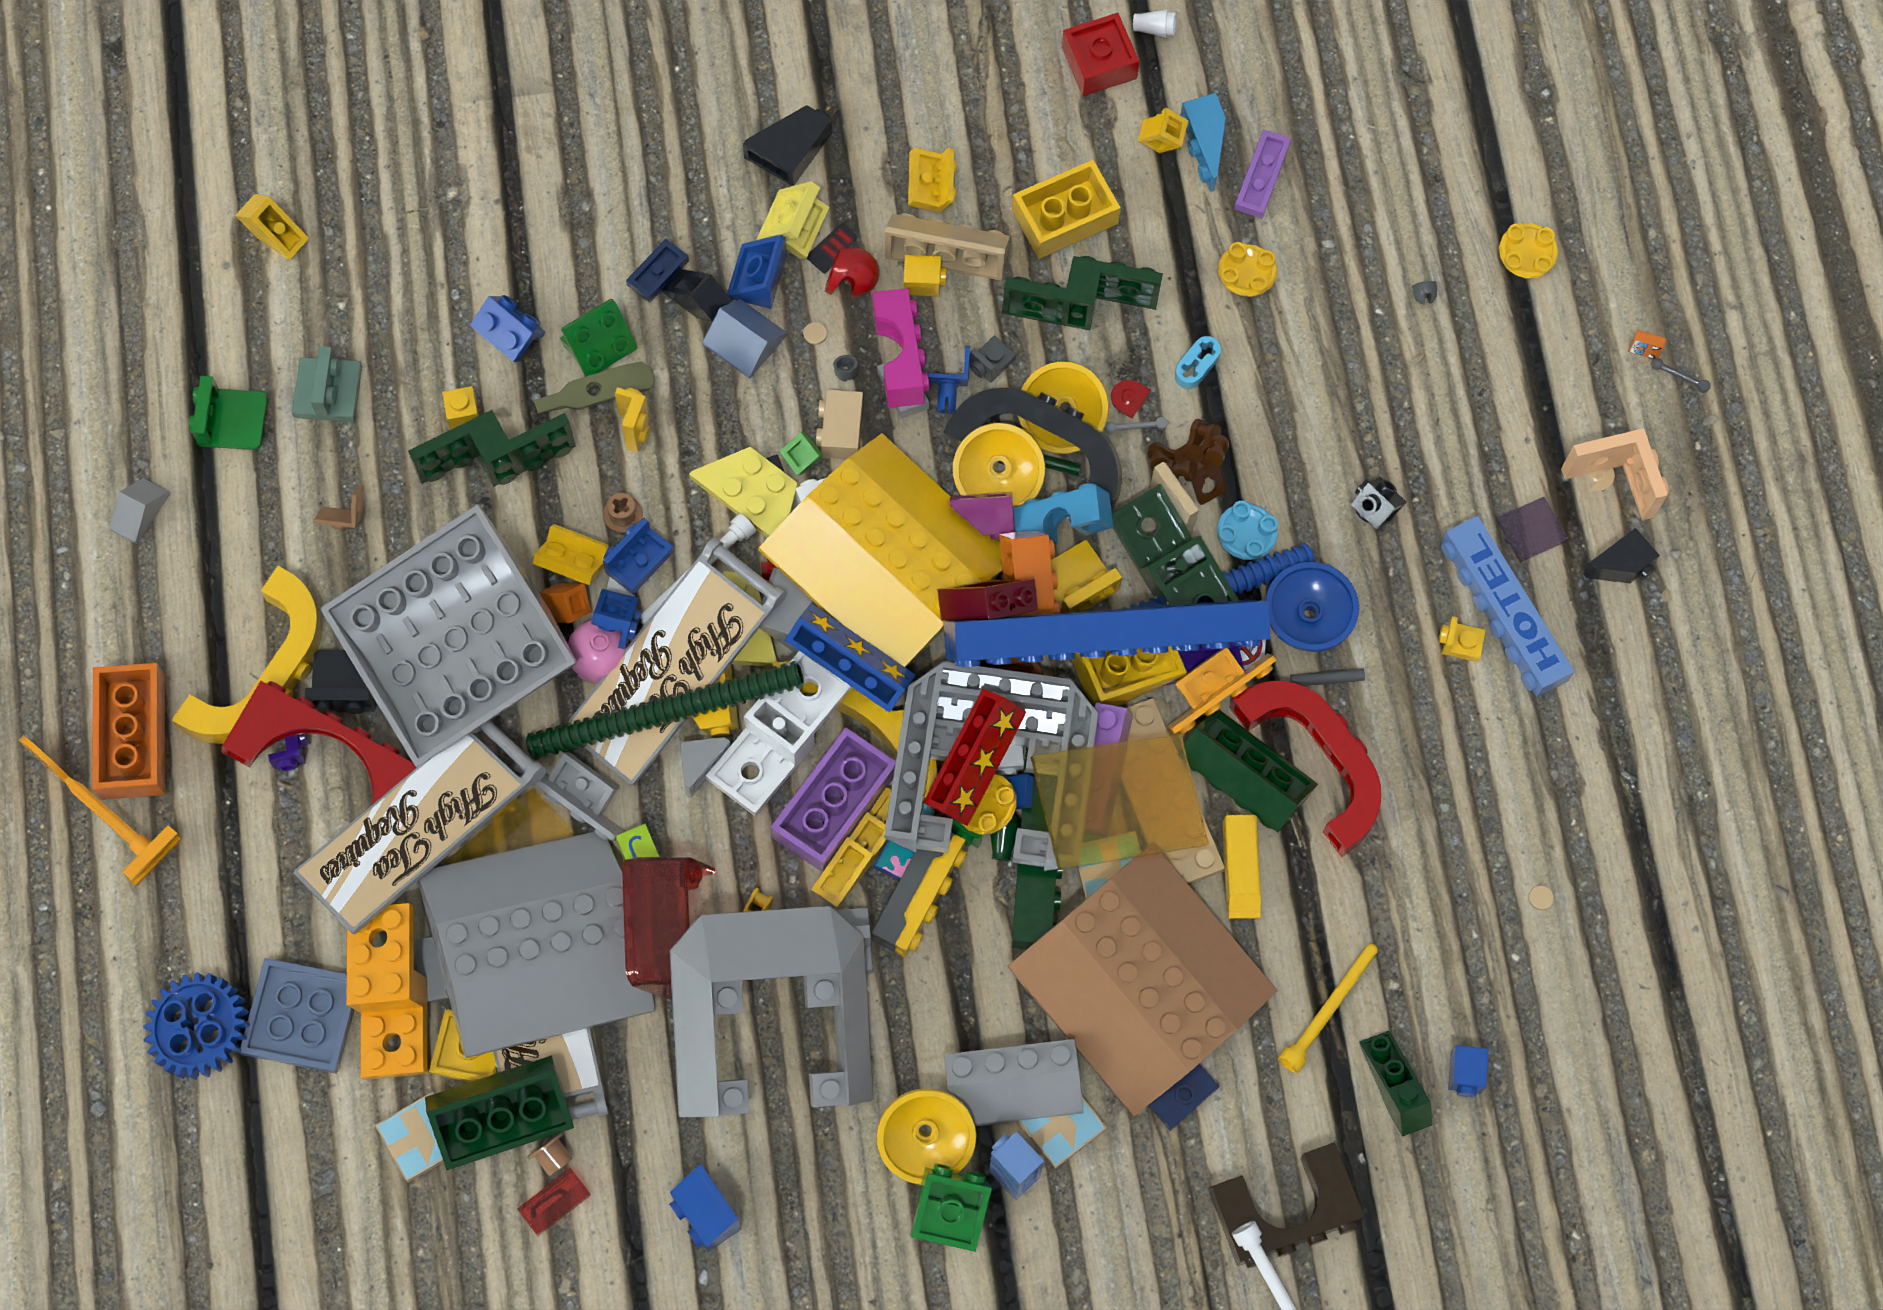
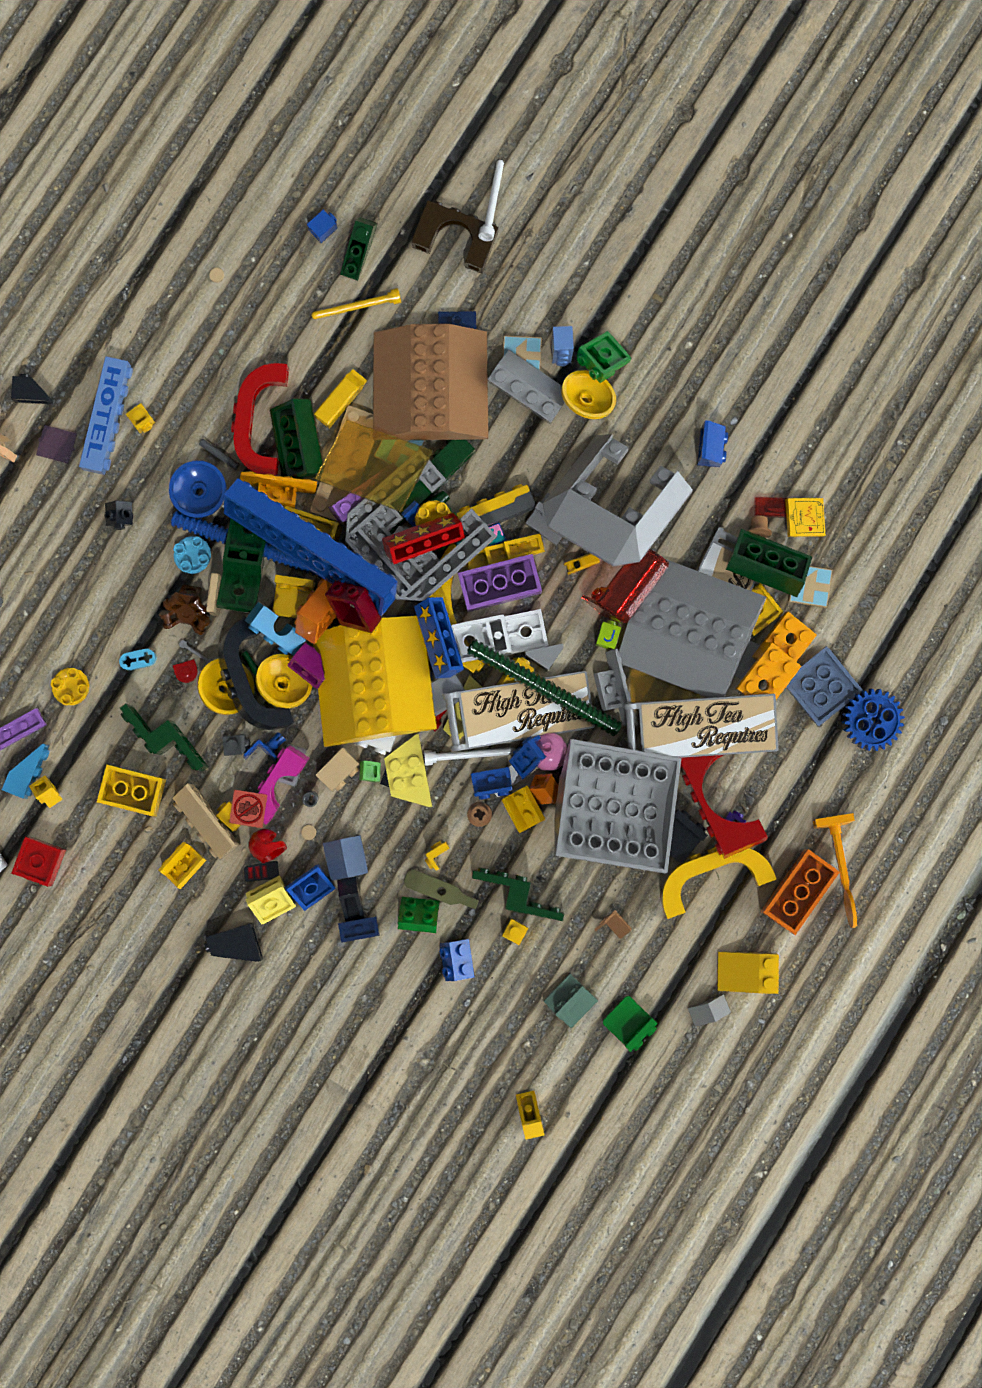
camera: 140 degrees left, 15 degrees up
none -> clear red sticker [229,790,267,828]
none -> yellow slope [717,952,779,994]
none -> yellow tile [785,498,826,537]

